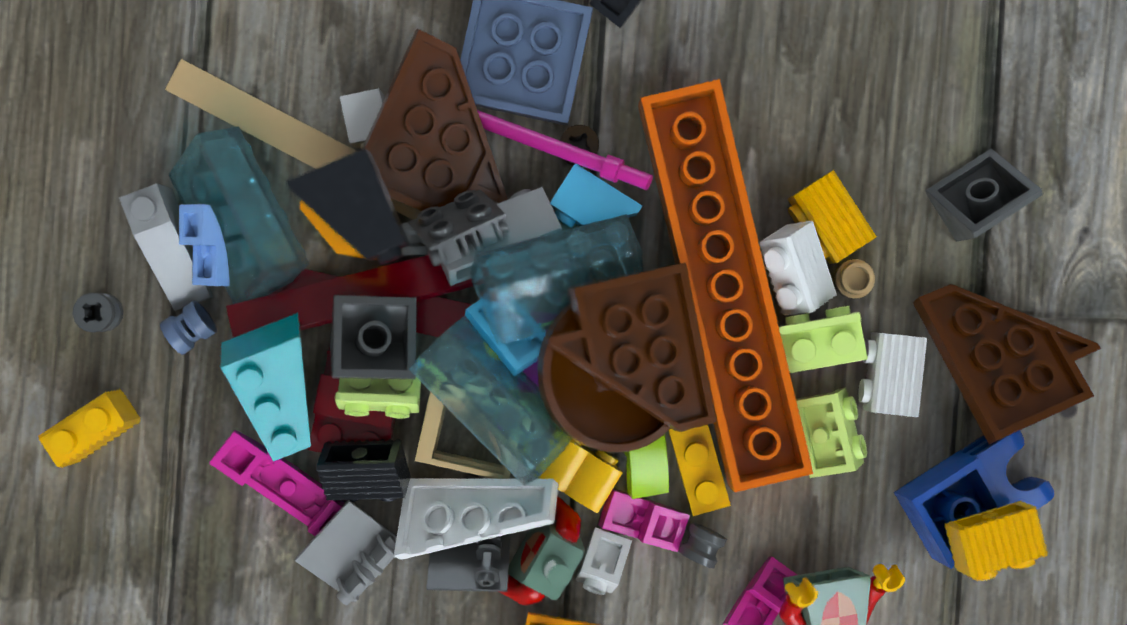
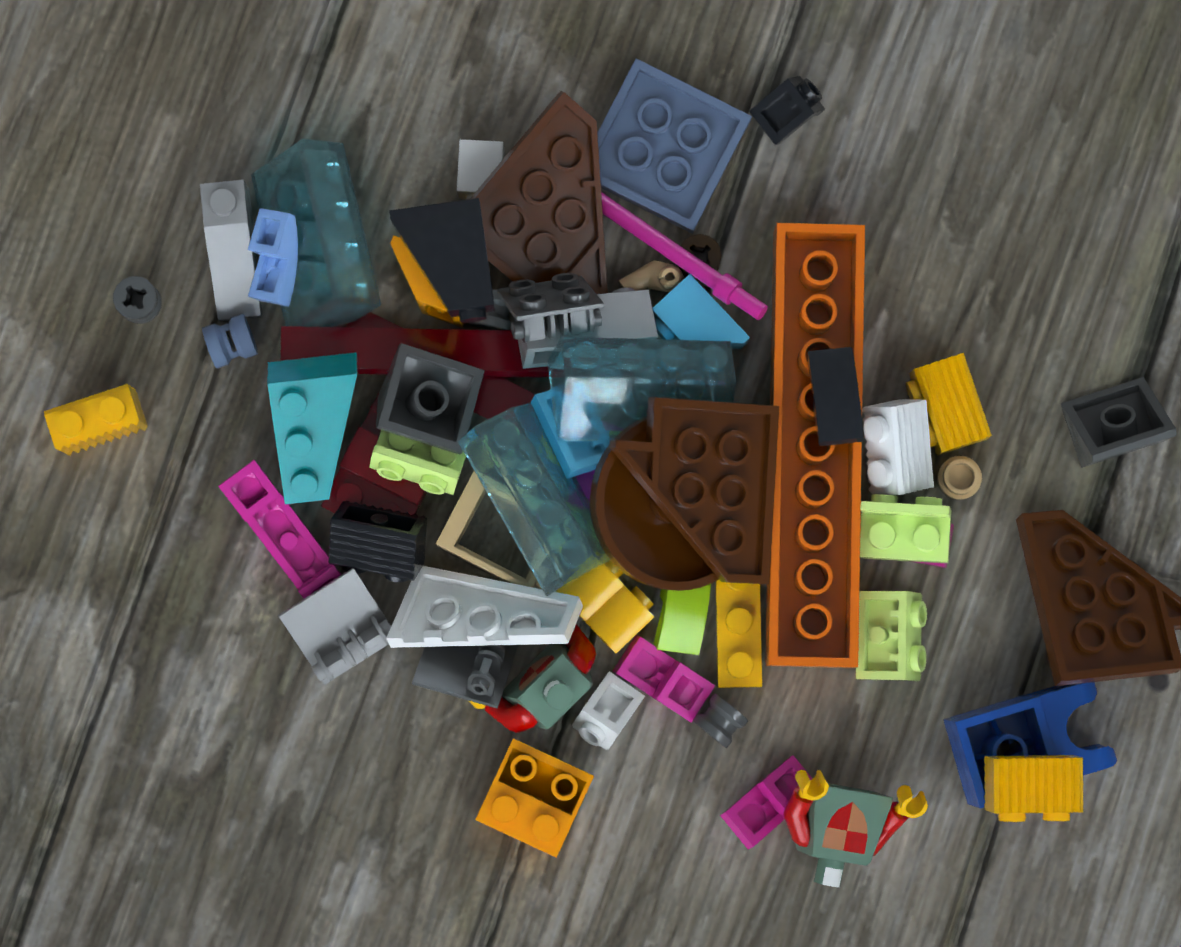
camera: 15 degrees right, 5 degrees down
tan sticker [165,59,421,220] -> none
white brick [858,332,927,417] -> none
none -> tan arm [618,260,684,292]
none -> black slope [807,347,864,446]

